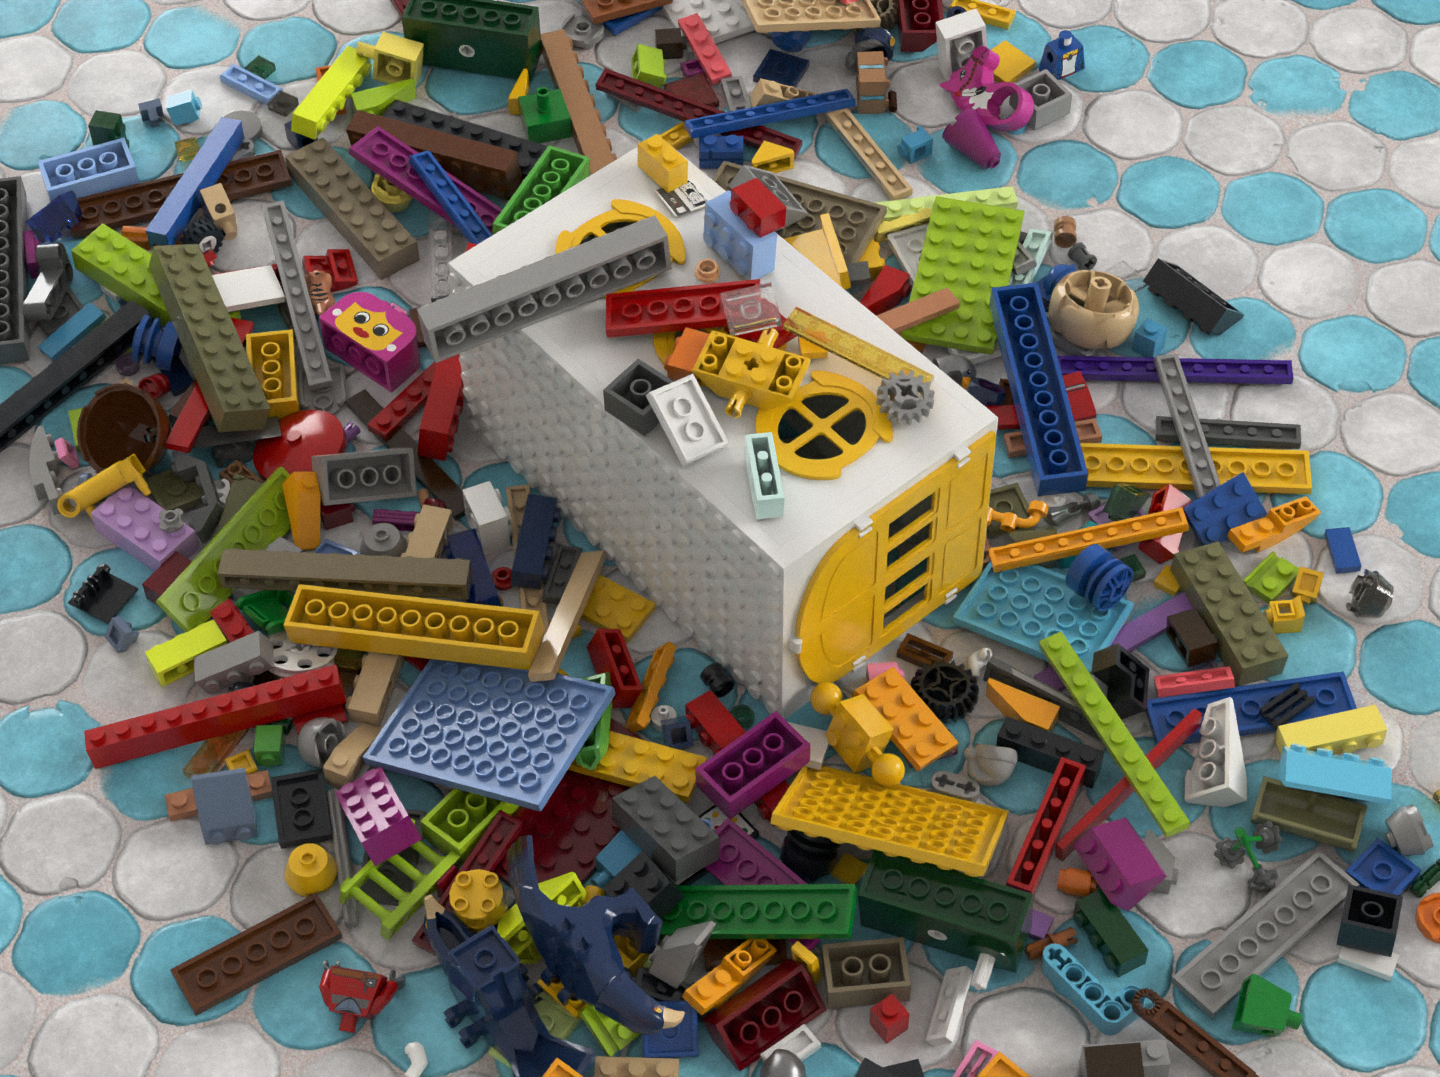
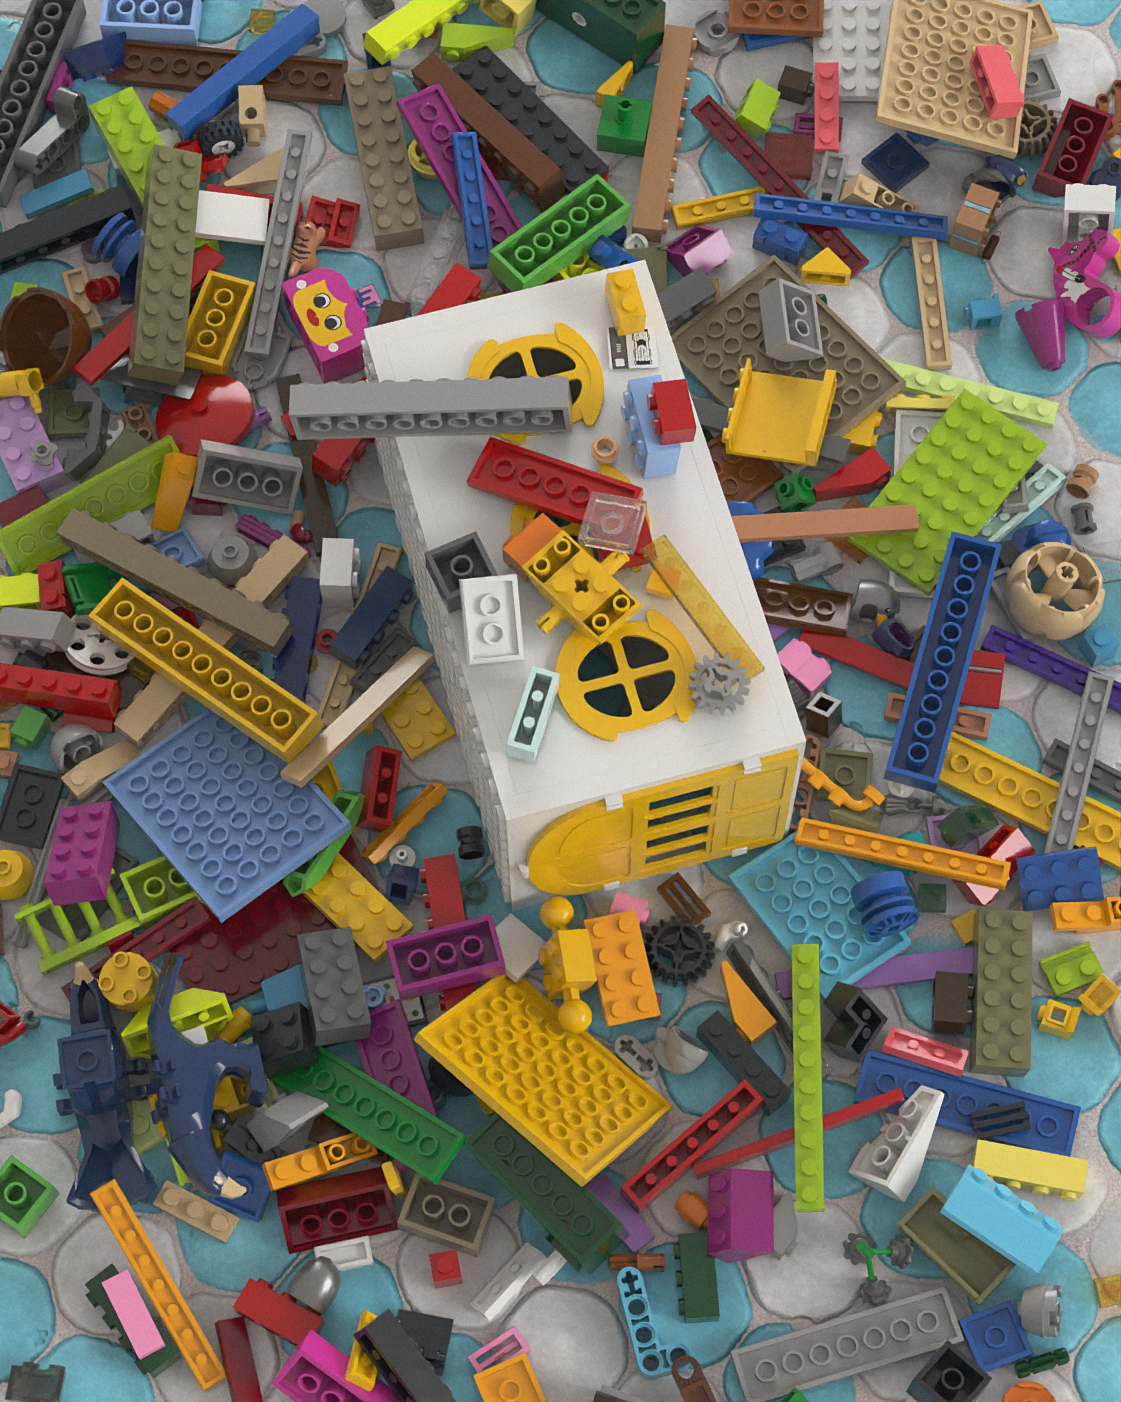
camera: 25 degrees right, 15 degrees up
none -> tan slope [223,147,284,194]

